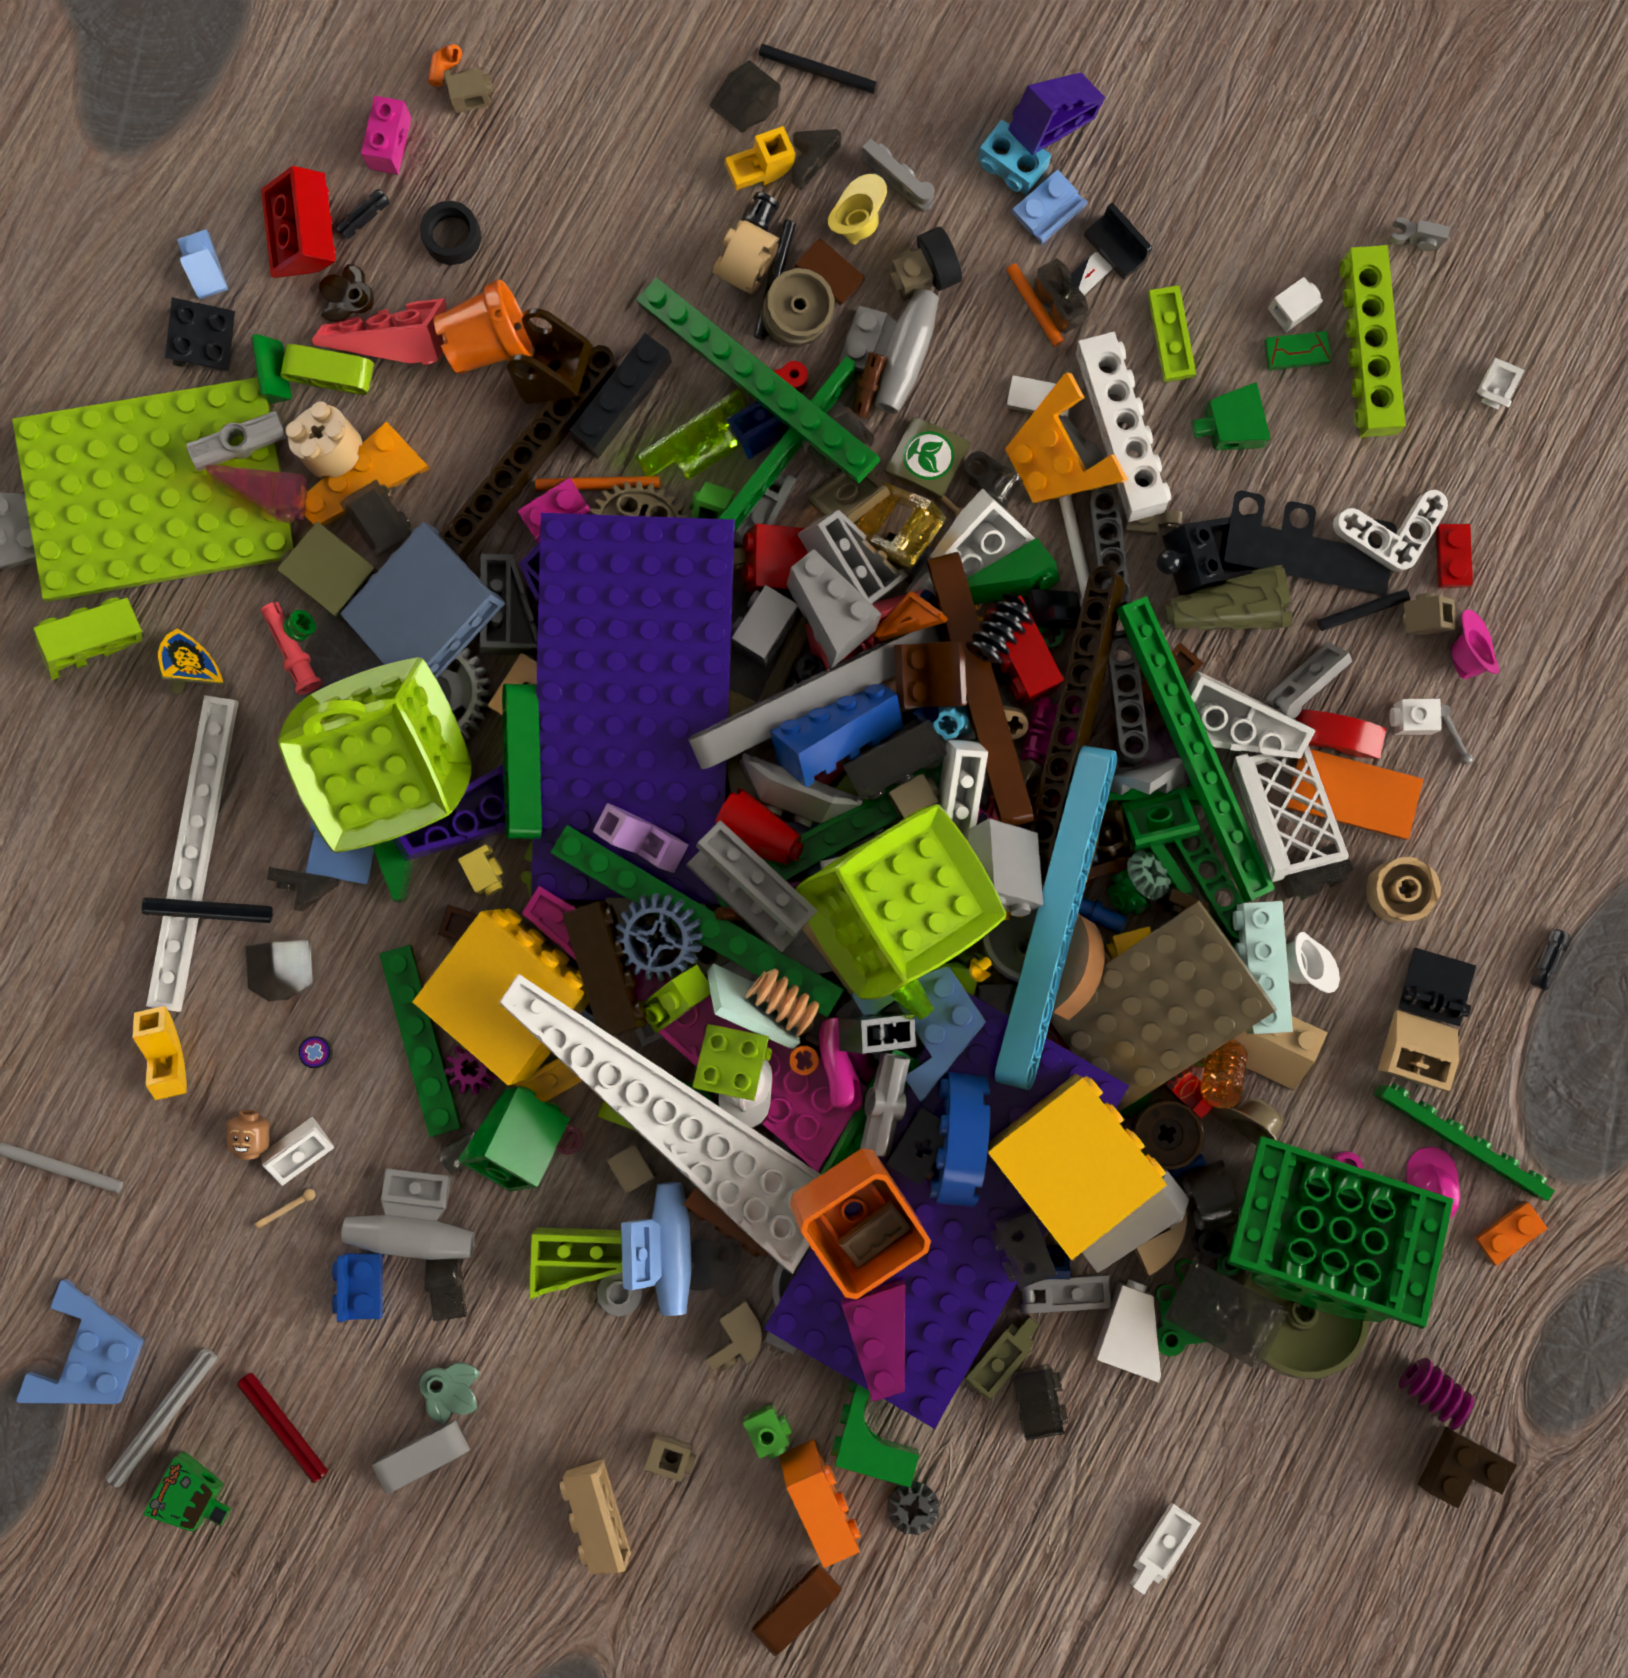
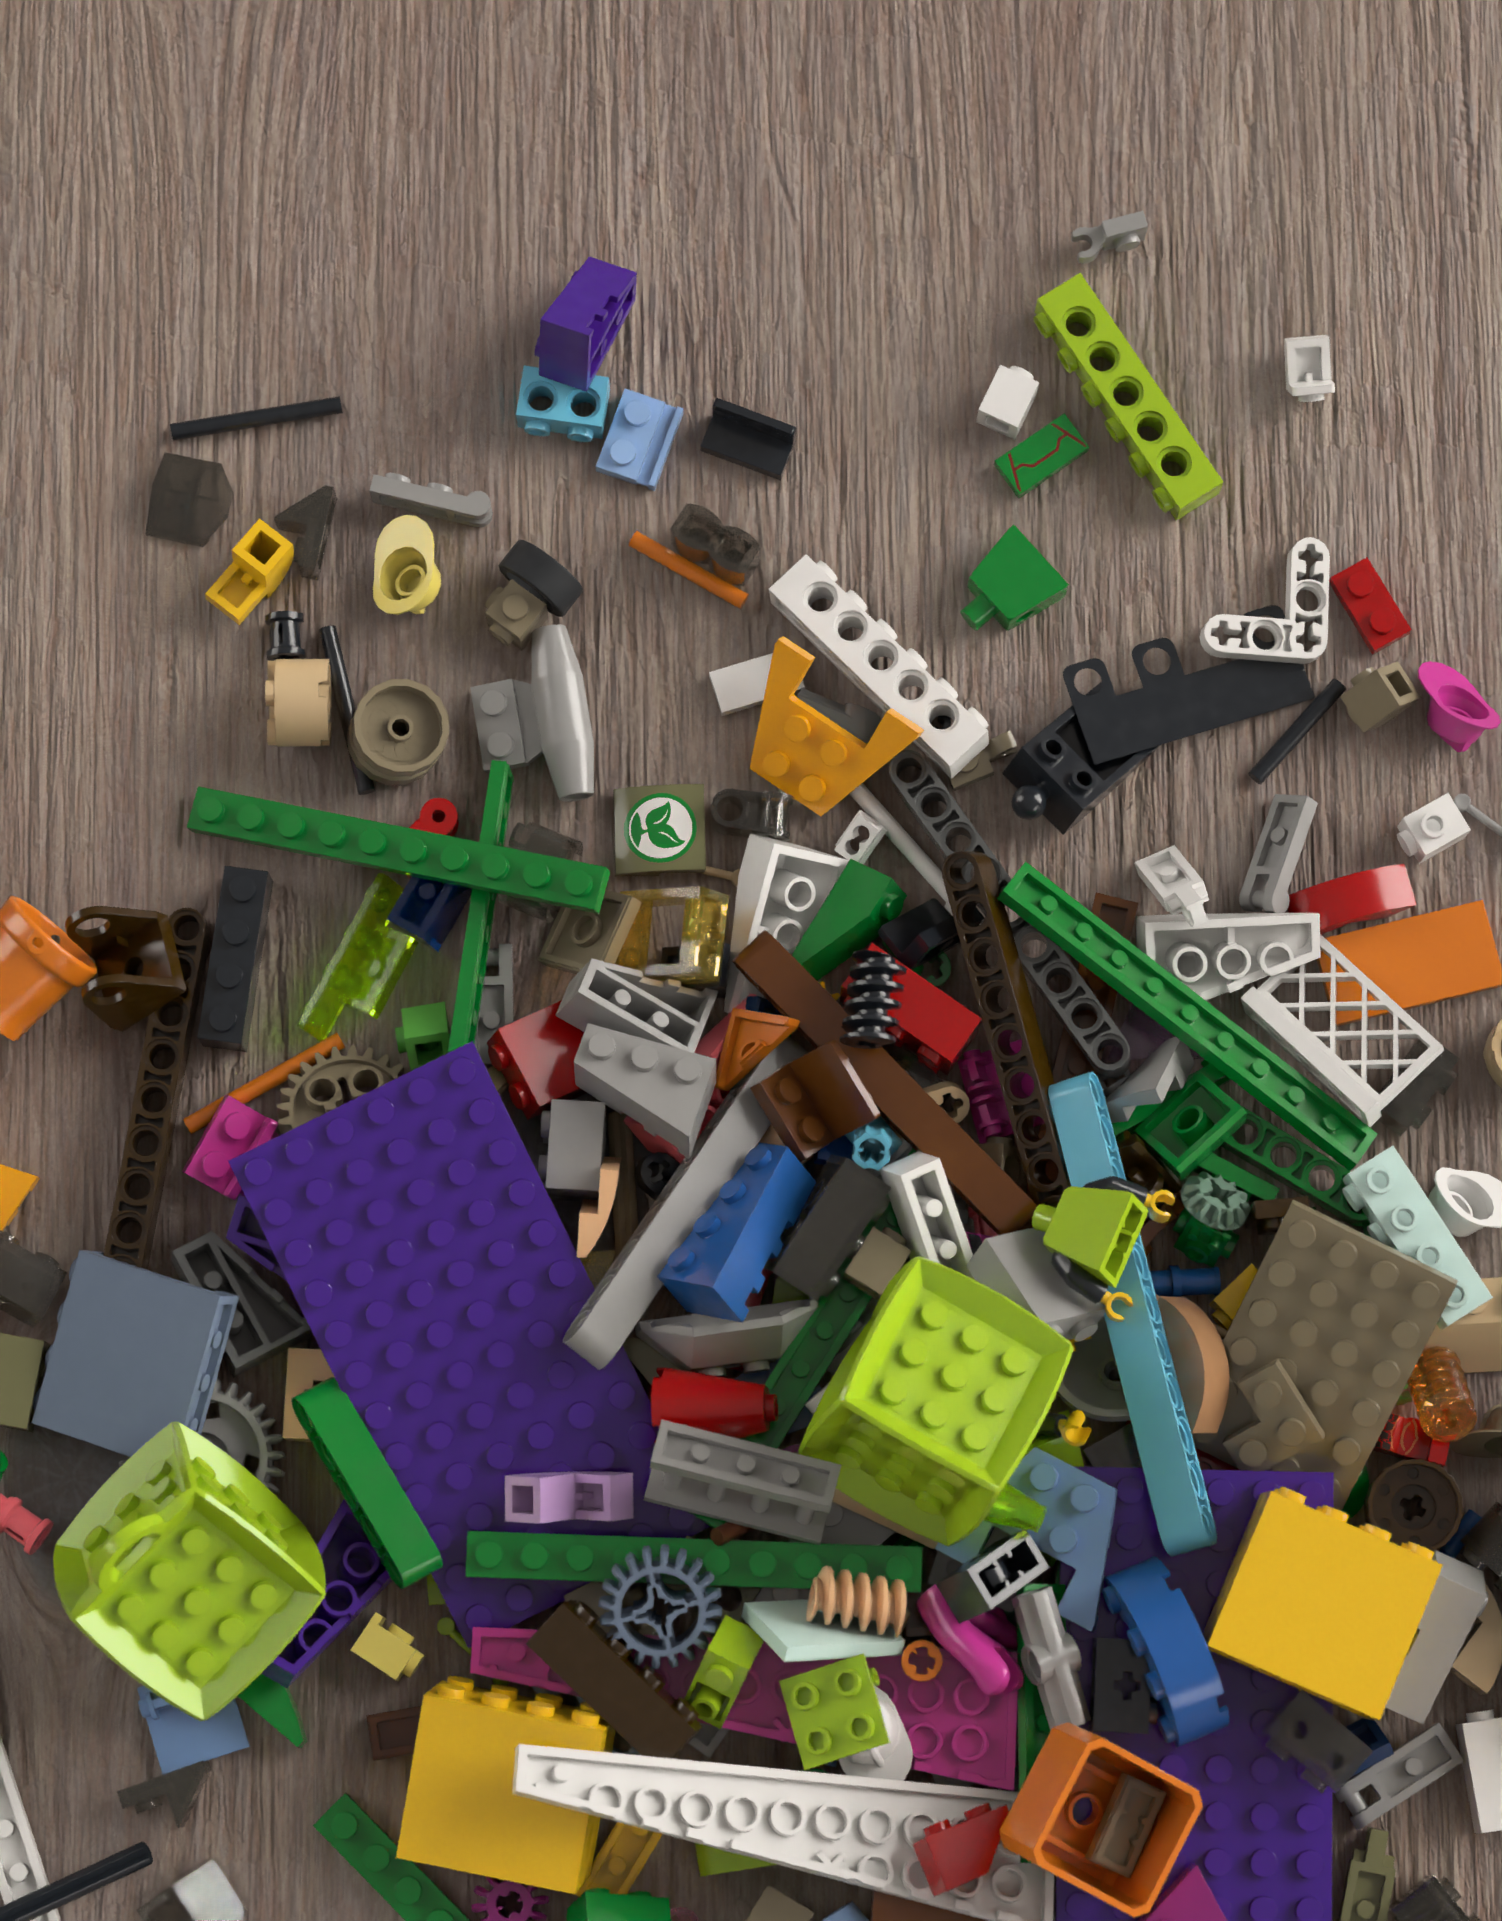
camera: 30 degrees left, 5 degrees down
reddish brown slope [794,239,865,306] -> none
reddish brown pin [850,351,887,418] -> none
white sticker [1056,252,1113,307] -> none
lime plate [1147,285,1196,383] -> none
olive cone [1165,564,1292,630] -> none
none -> light nougat slope [577,1156,622,1258]
none -> white piece [834,810,887,865]
none -> red slope [913,1802,1009,1897]
none -> lime torso [1032,1176,1175,1322]
none -> white hinge [1135,845,1209,928]
none -> dark tan plate [1223,1358,1325,1471]

